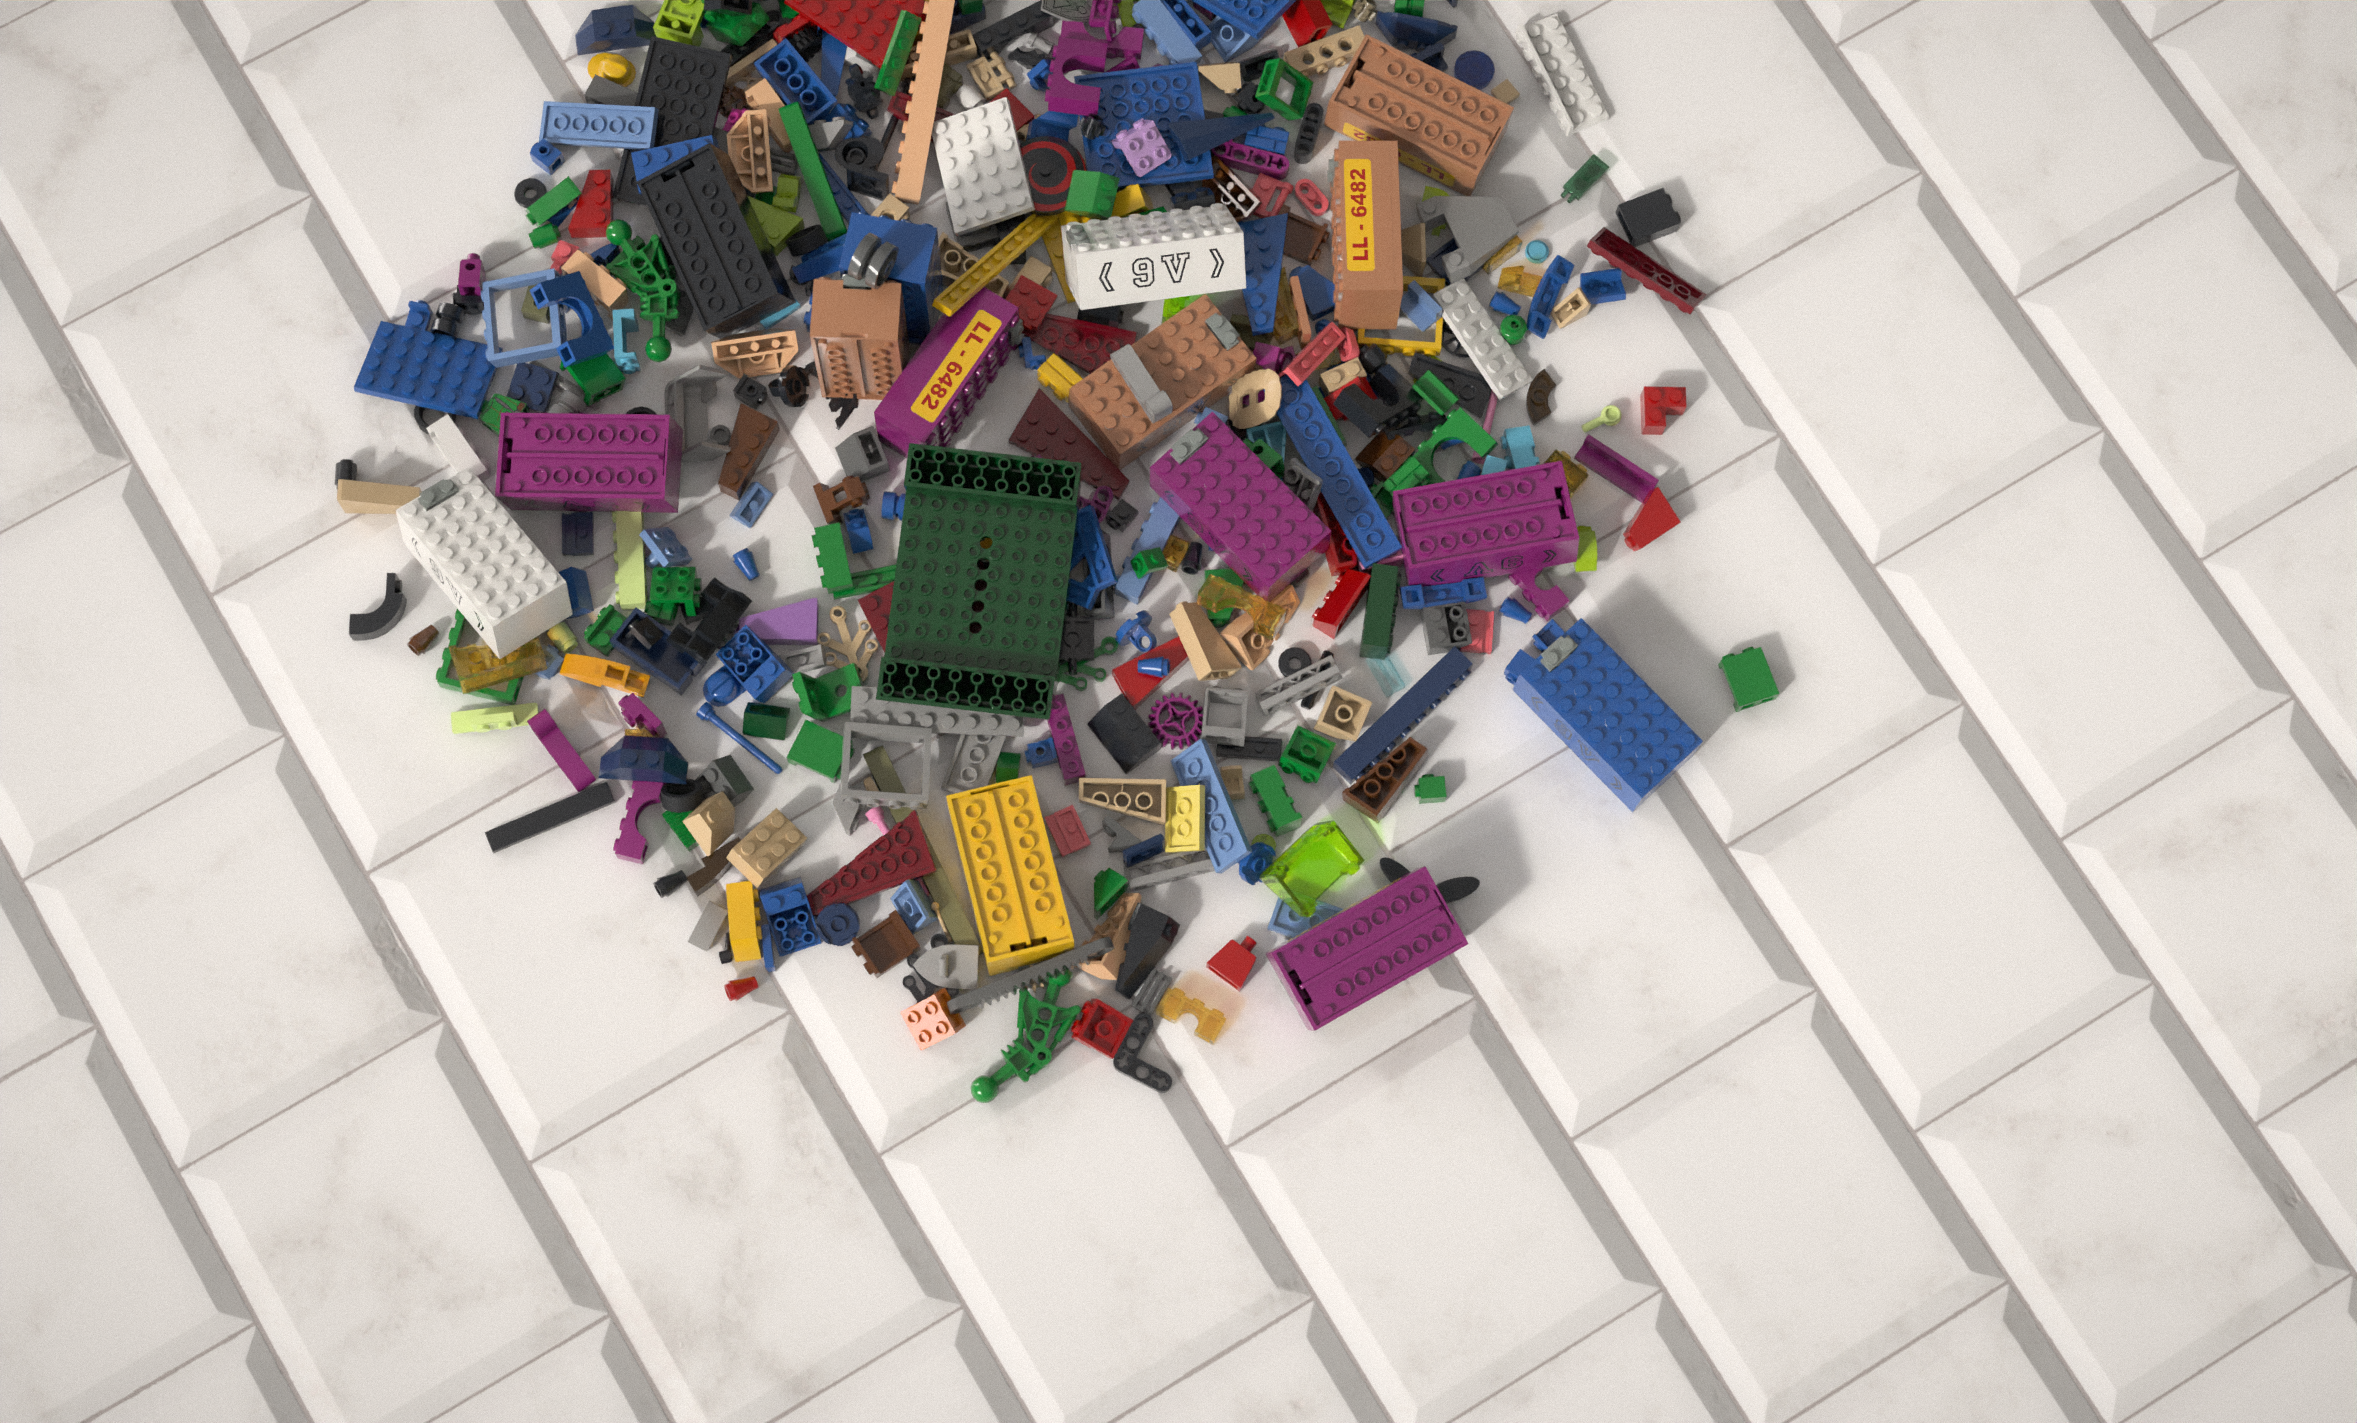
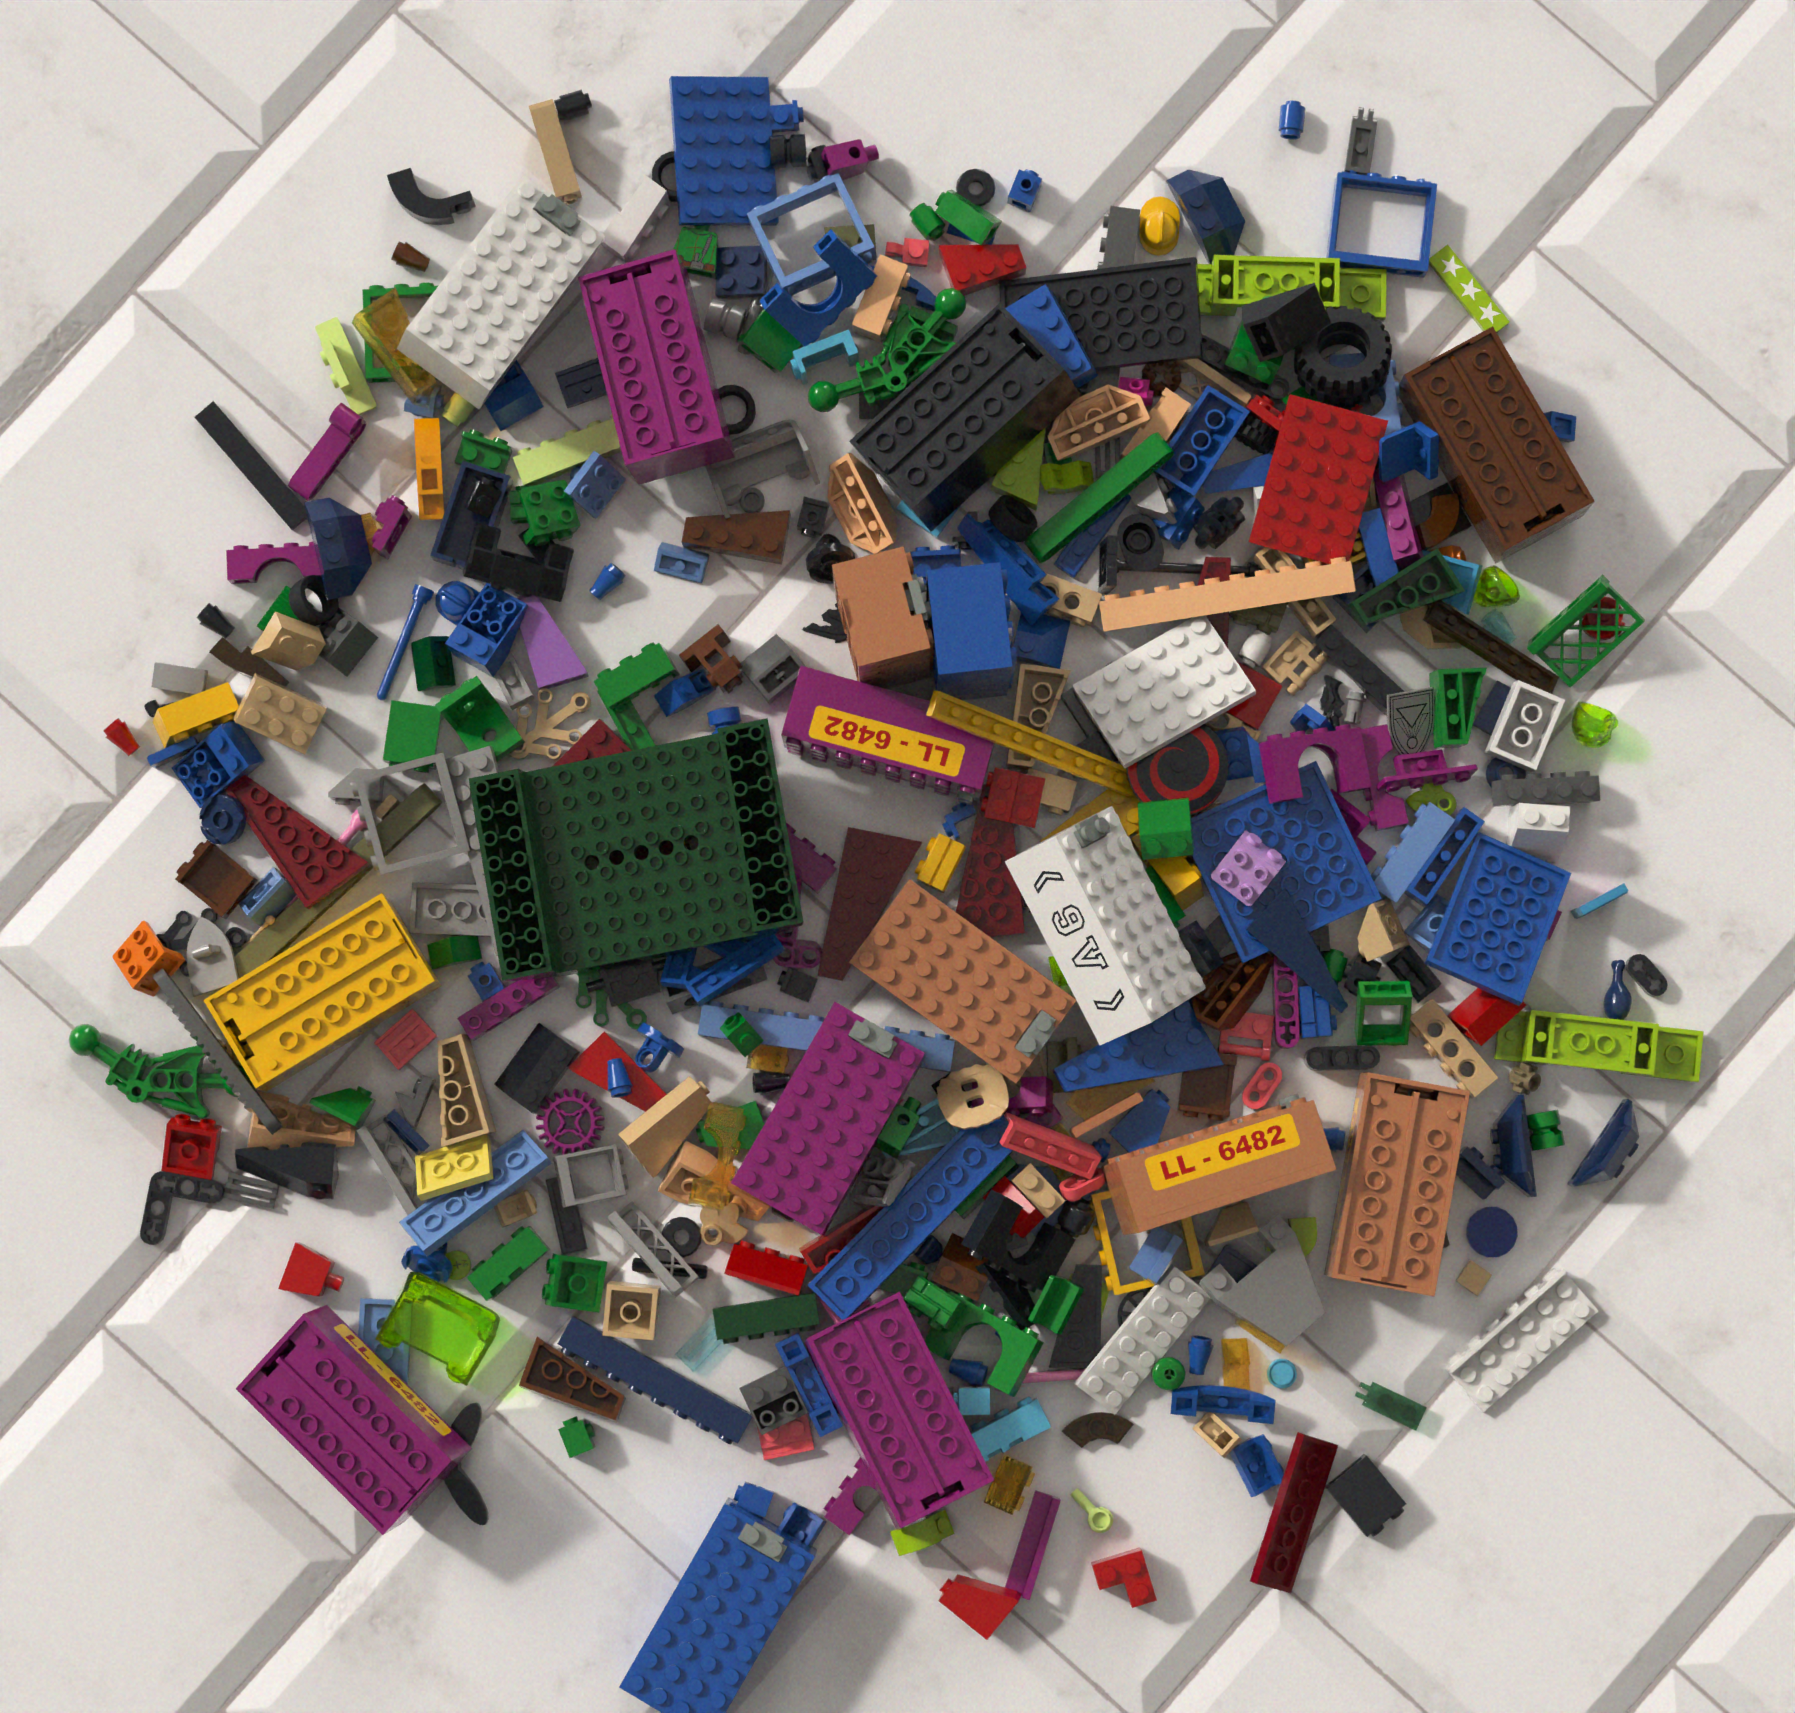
camera: 80 degrees right, 10 degrees up
medium blue plate [539,101,659,150] -> none
dark grey wheel [848,233,899,290] -> none
green plate [874,10,922,96] -> none
black gear [1079,113,1106,140] -> none
light grey beam [1110,344,1173,424] -> none
clear yellow arch [1155,987,1226,1045] -> none
blue cone [1499,596,1532,624] -> none
none -> tan plate [700,1202,748,1245]

